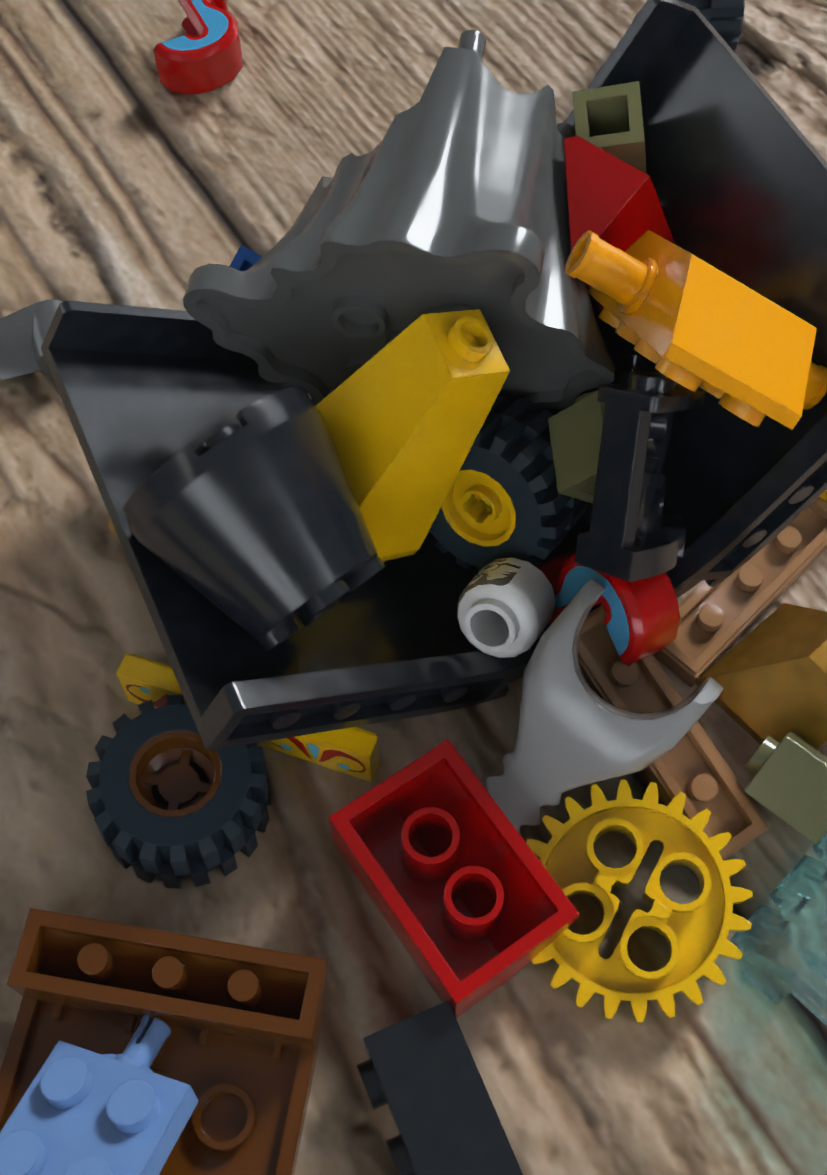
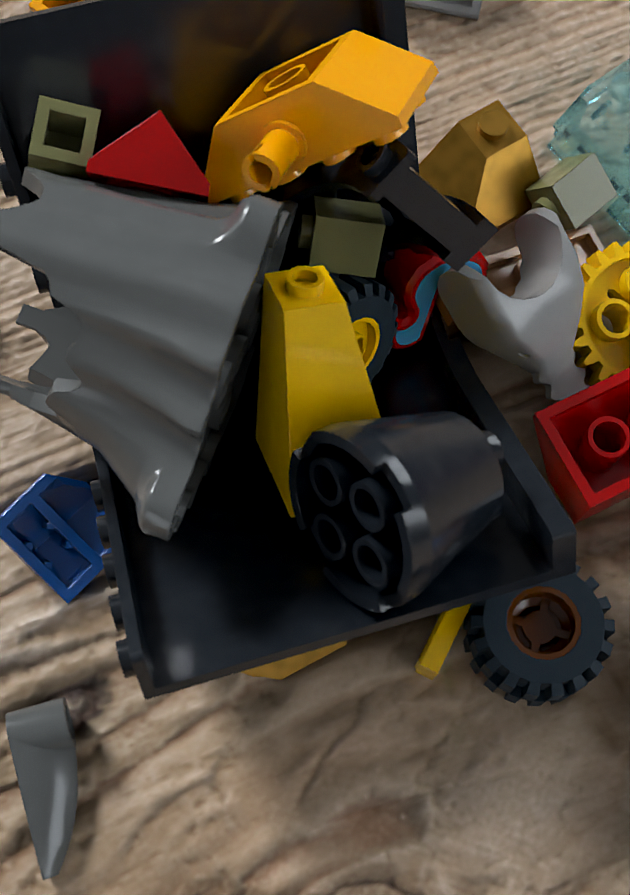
camera: 85 degrees left, 10 degrees up
white head [456,557,556,658] -> none

